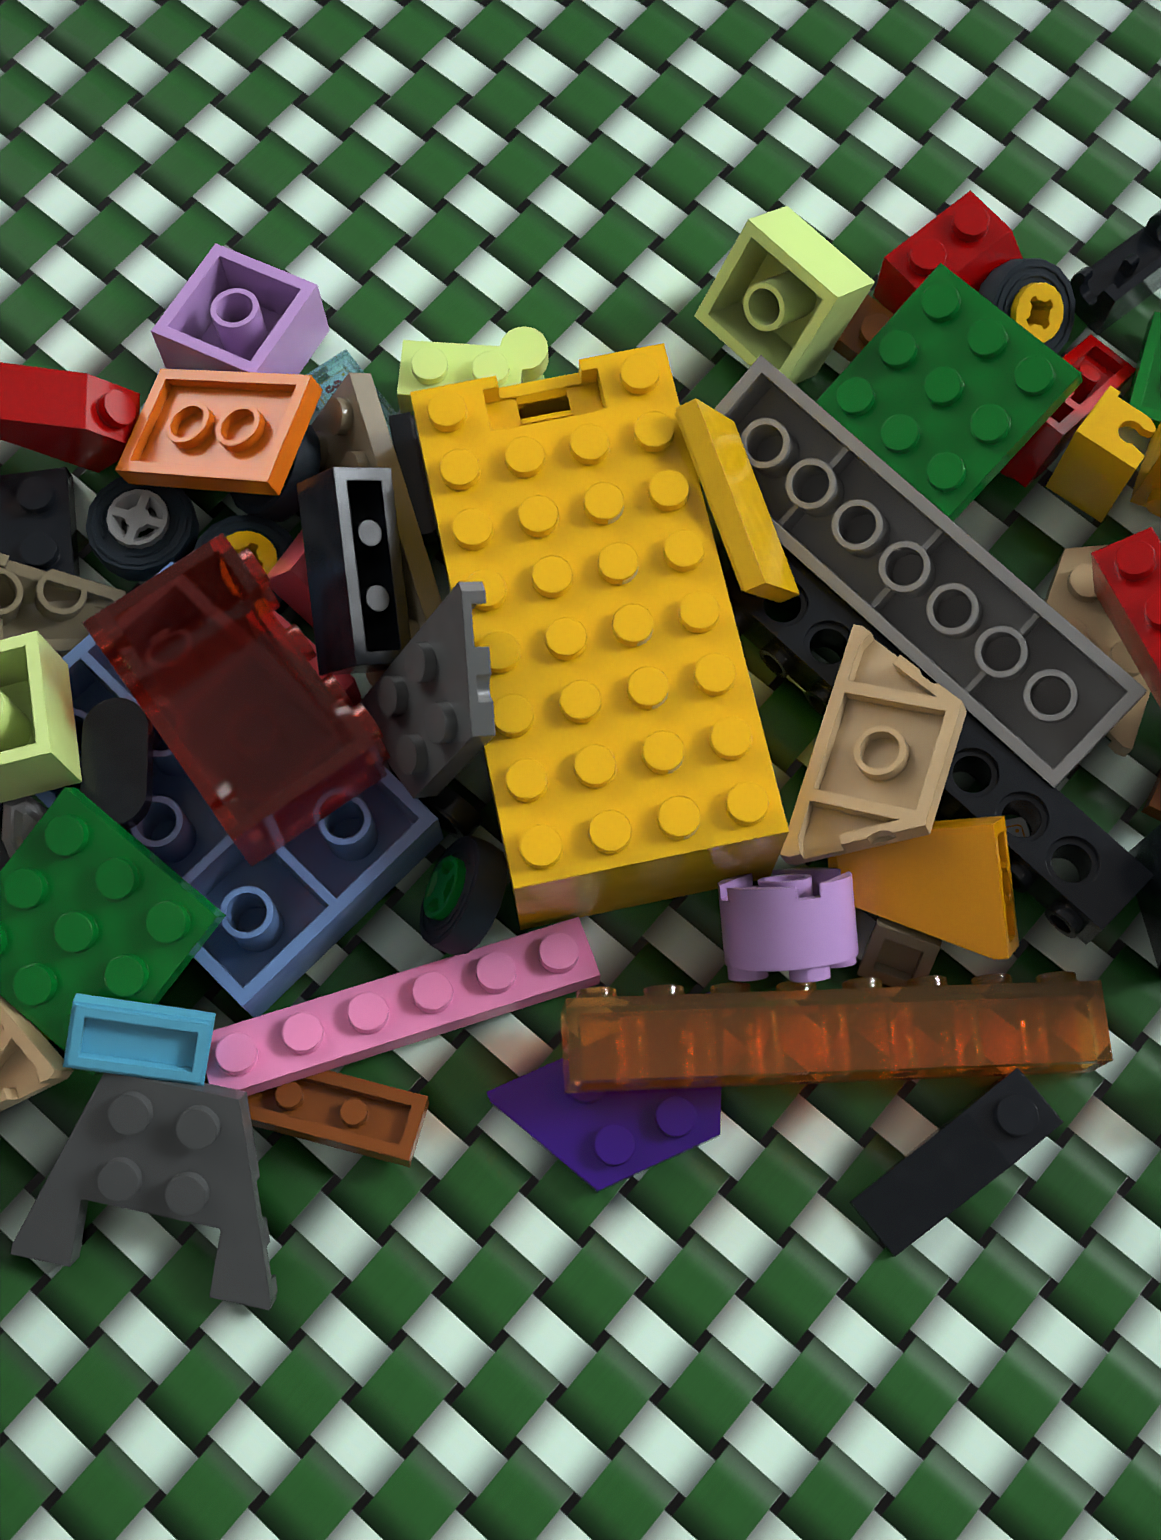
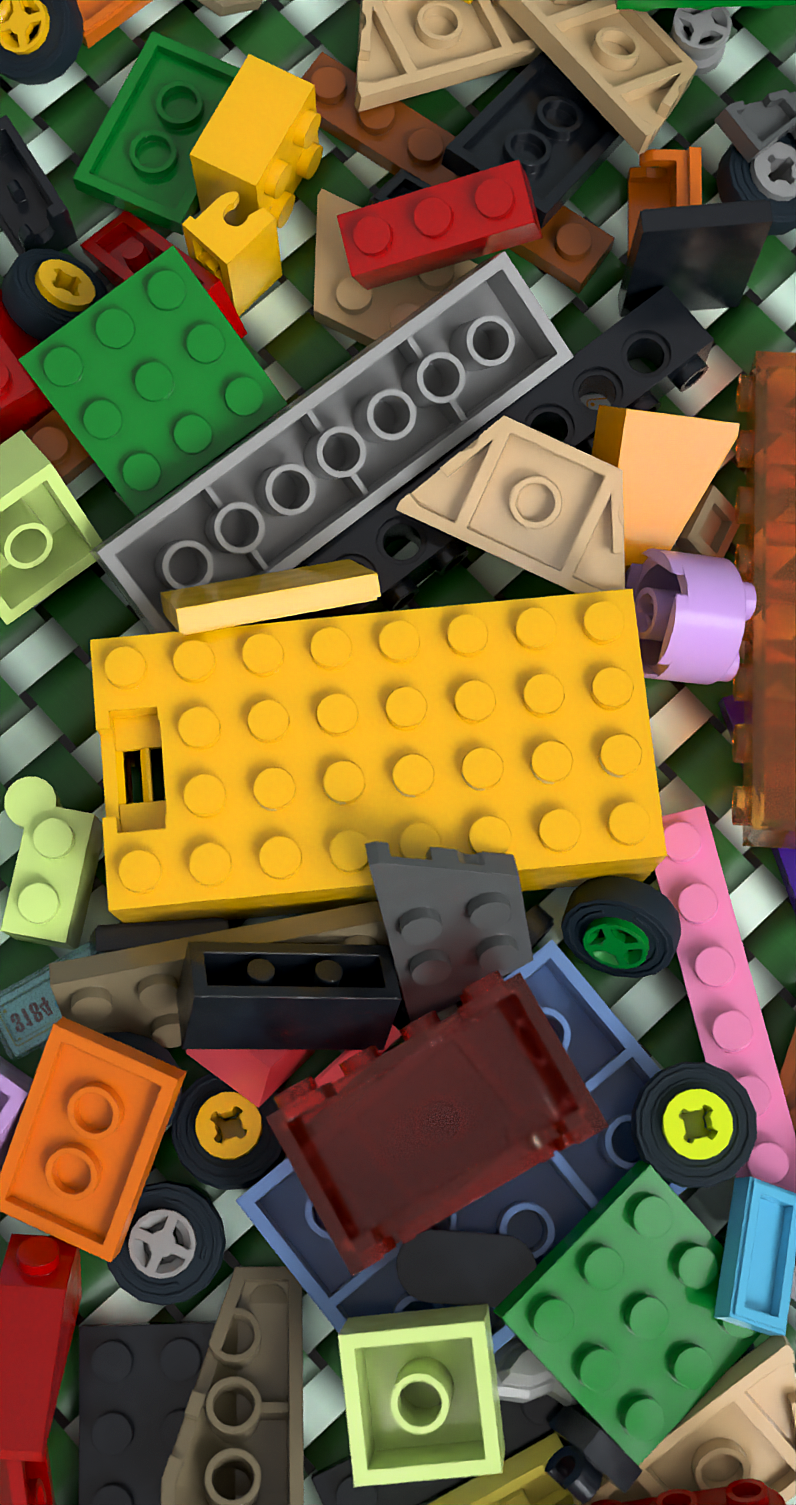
camera: 85 degrees left, 5 degrees up
none -> black wheel [631,1062,757,1188]

